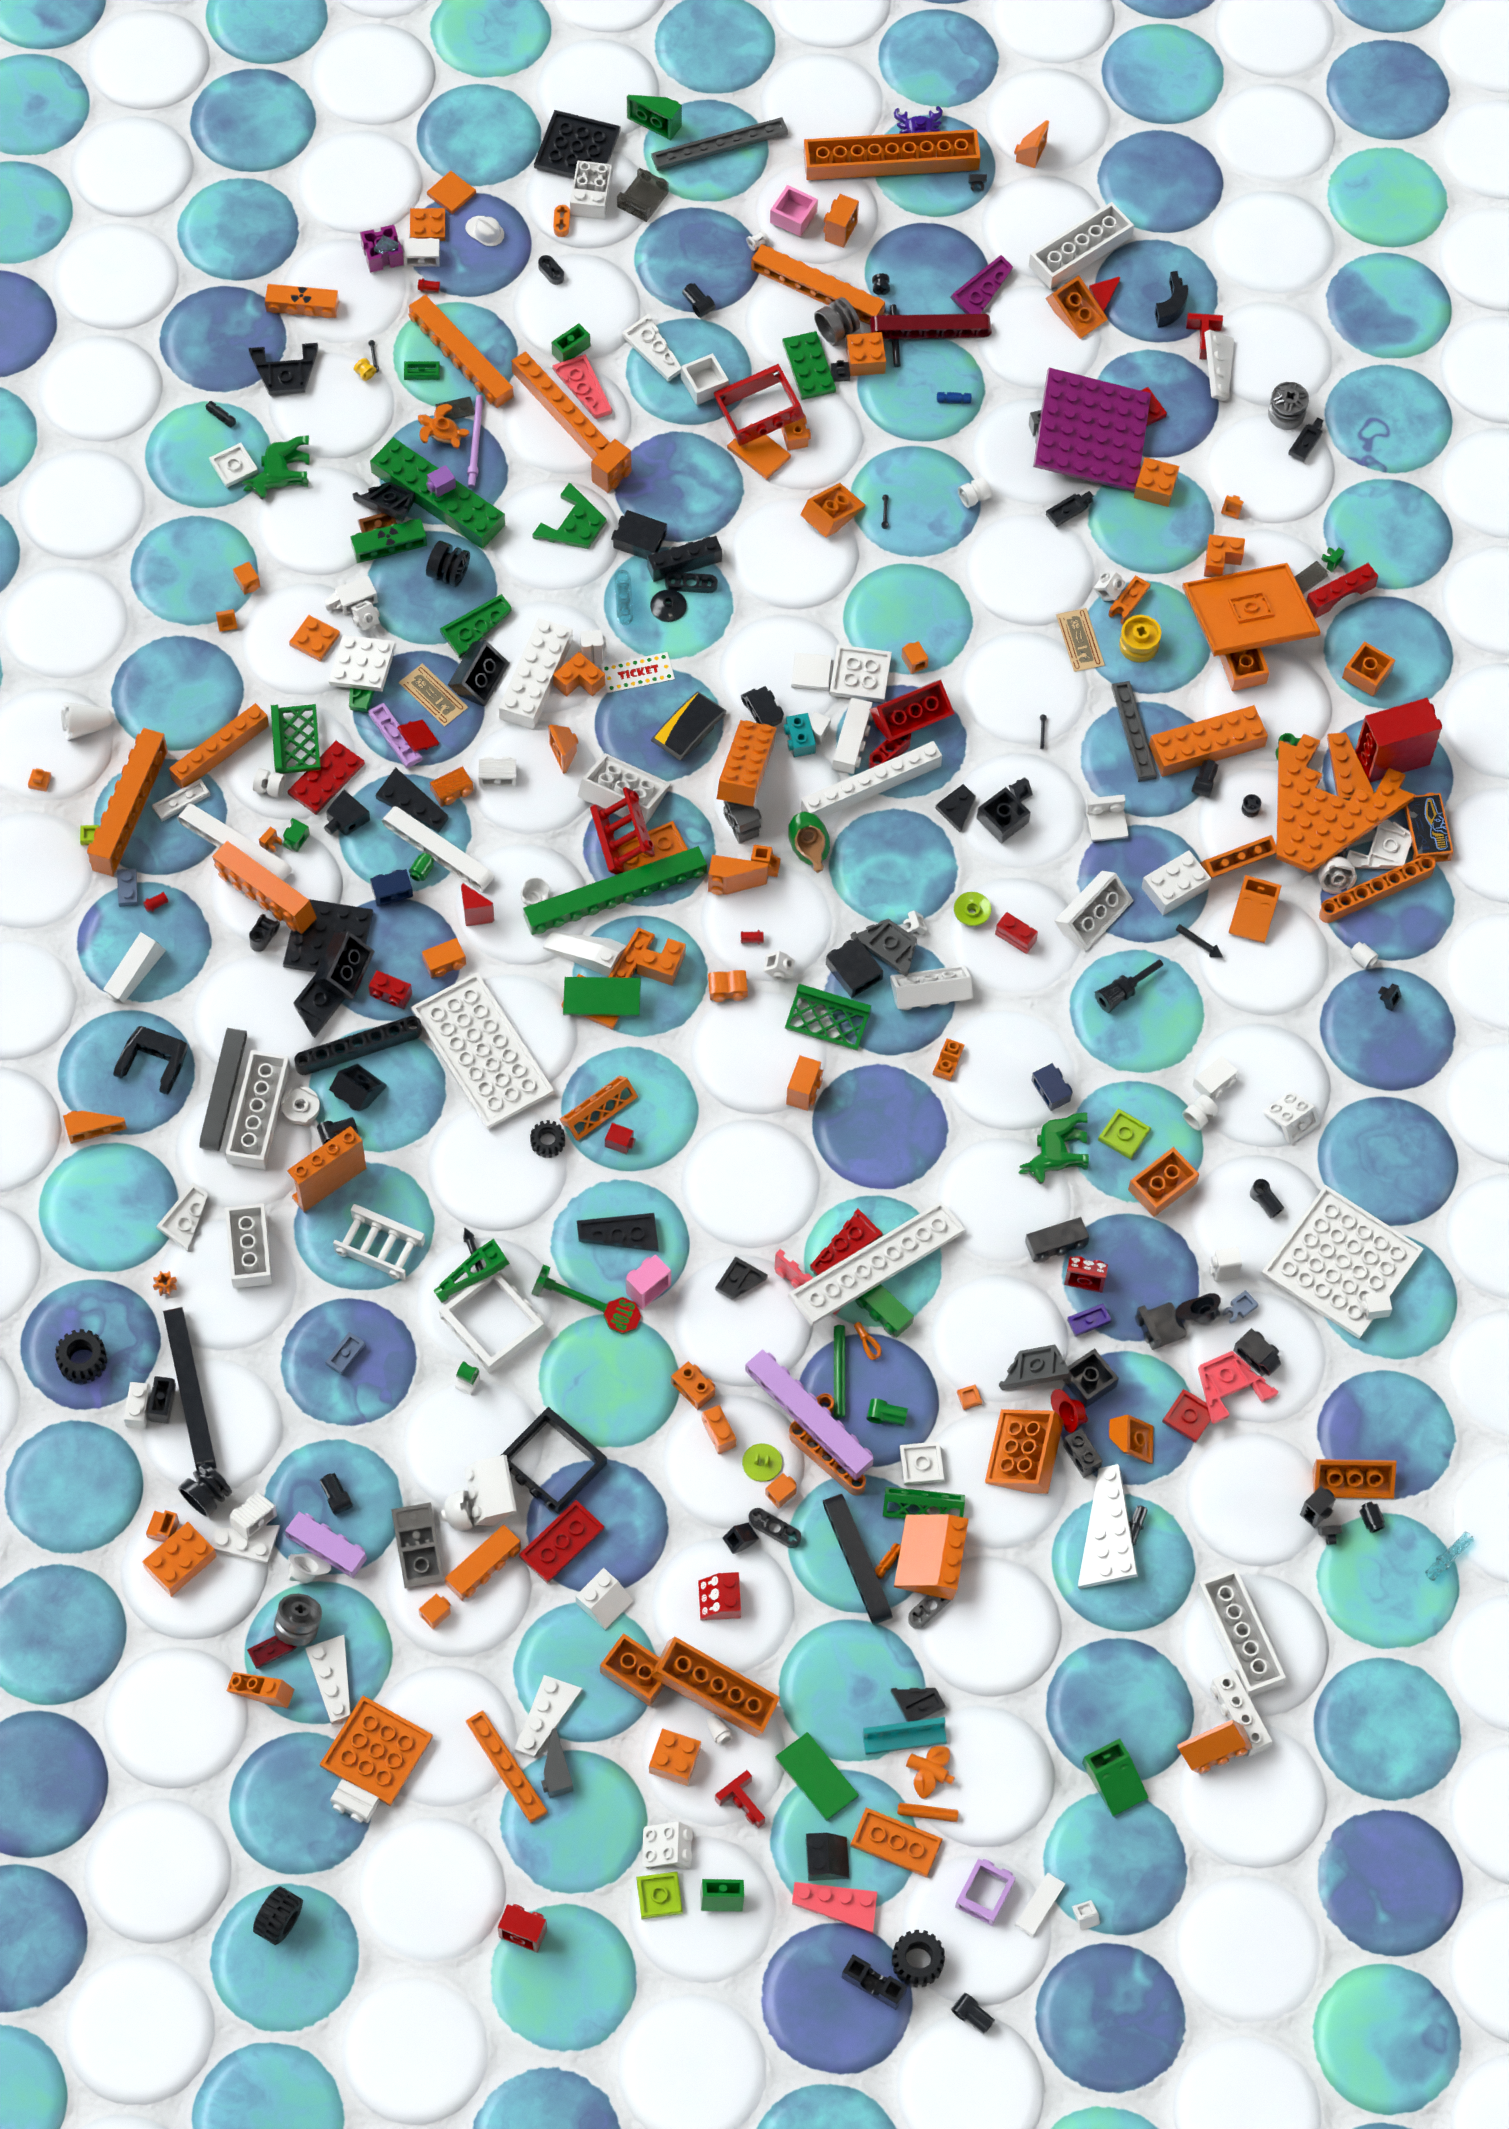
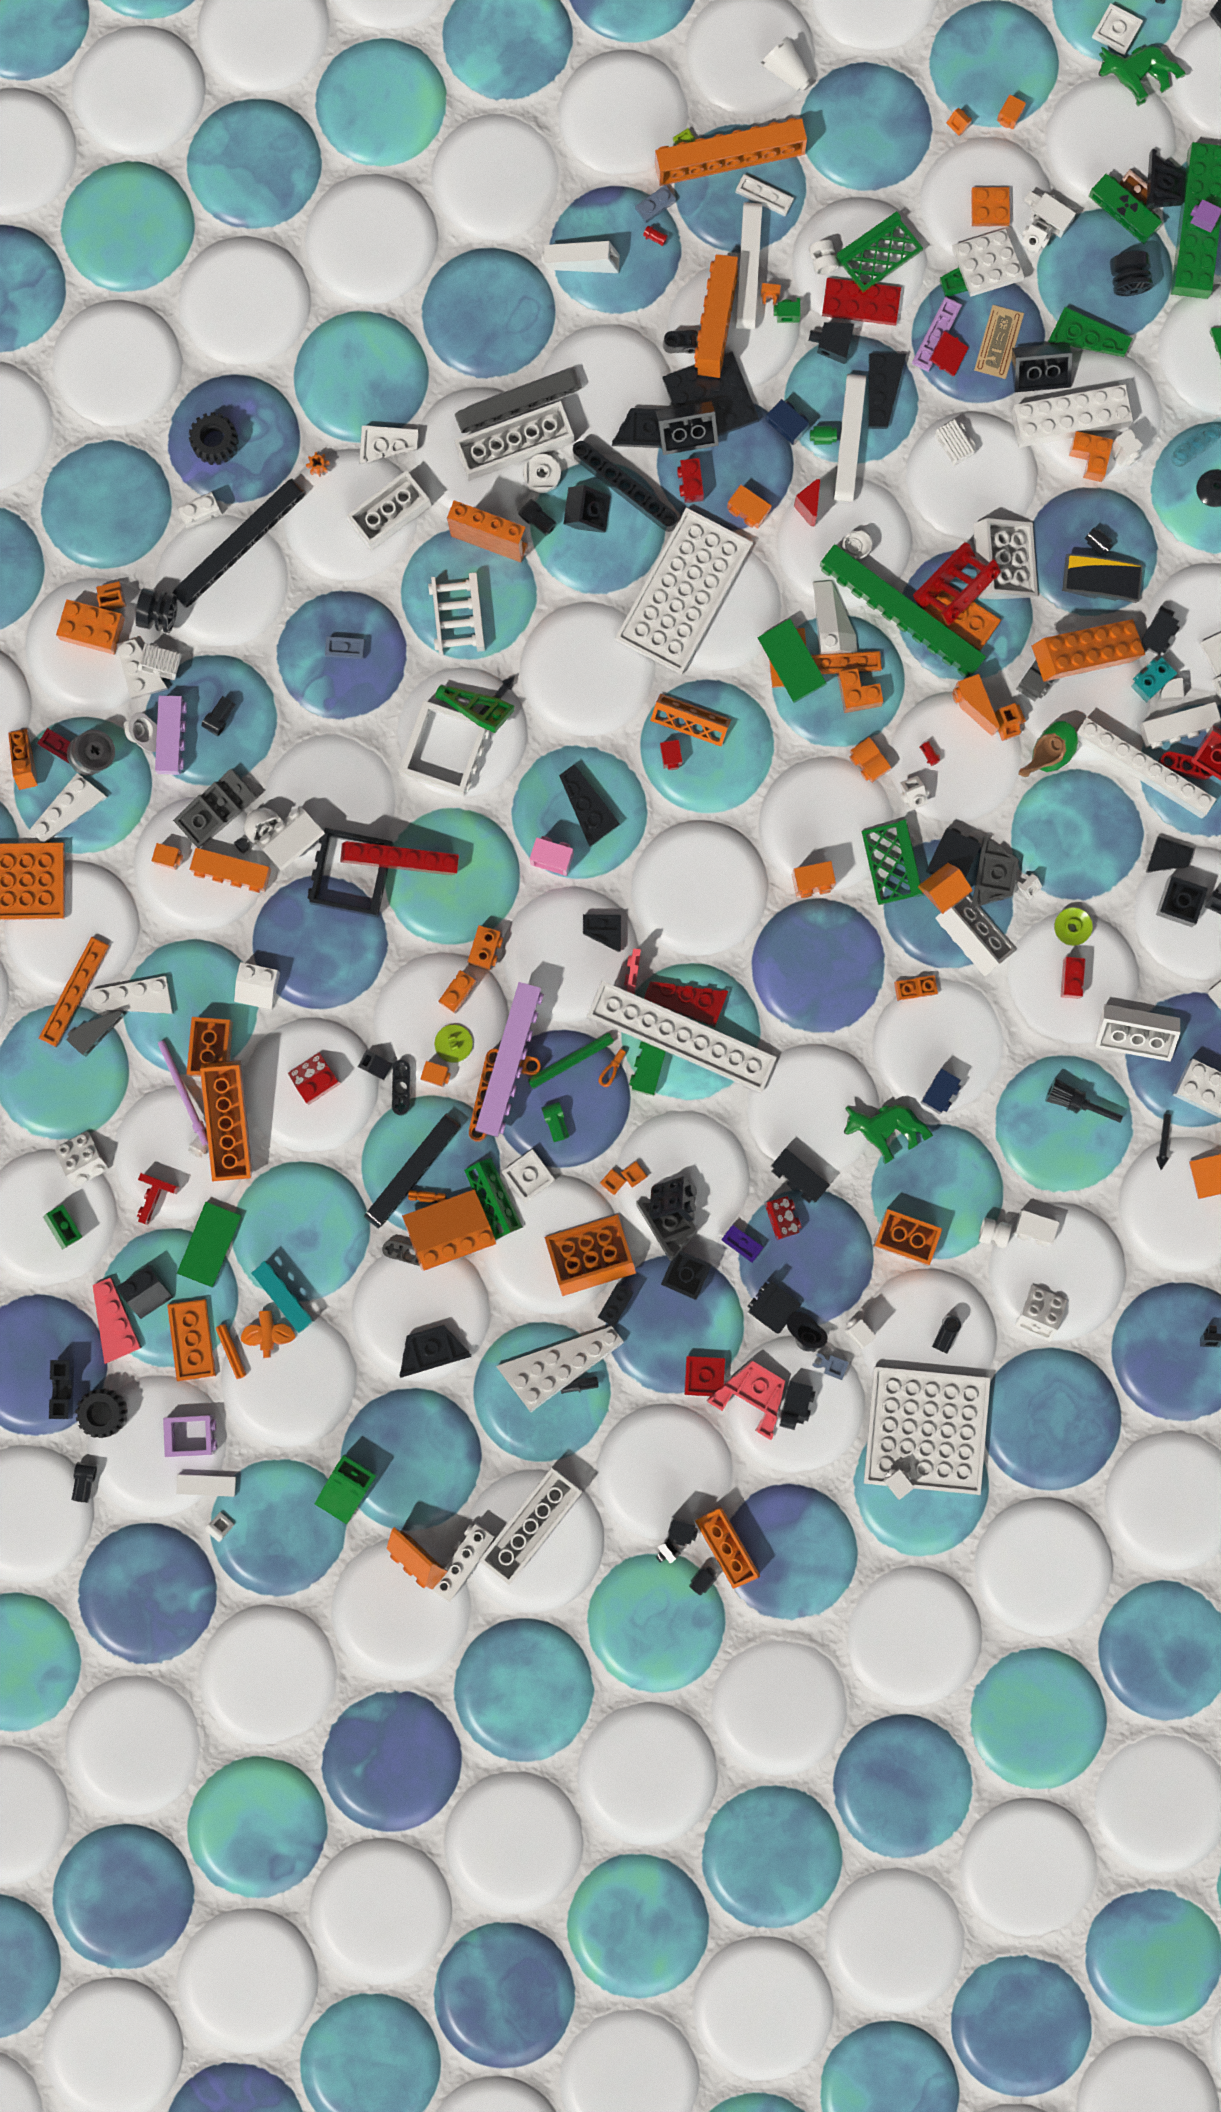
camera: 65 degrees right, 20 degrees up
orange tile [28,768,52,792] -> none
orange slope [63,1111,127,1144] -> none
black connector [113,1026,188,1095] -> none
black brick [147,1376,176,1424] -> none
orange brick [169,703,269,789] -> none
orange brick [429,766,474,807] -> none
green leg [455,1361,480,1395] -> none
red plate [519,1500,605,1584] -> none
black tyre [530,1120,565,1158] -> none
green piece [531,1264,641,1334] -> none
orange slope [548,725,579,774] -> none
white sticker [601,652,675,693] -> none
lime tile [636,1872,683,1919] -> none
orange brick [649,1728,701,1786] -> none
black wing [890,1688,945,1722] -> none
red piece [1051,1389,1088,1433] -> none
lime tile [1098,1108,1151,1160] -> none
orange slope [1109,1414,1153,1464] -> none
clear light blue pin [1425,1531,1474,1581] -> none
none -> lavender bar [158,1040,208,1146]
none -> black hinge [234,837,251,854]
none -> red brick [340,841,459,876]
none -> black wing [399,1325,472,1378]
none -> orange tile [621,1161,648,1188]
none -> black bracket [649,1176,697,1222]
none -> orange slope [918,863,973,914]
none -> black brick [1085,527,1113,555]

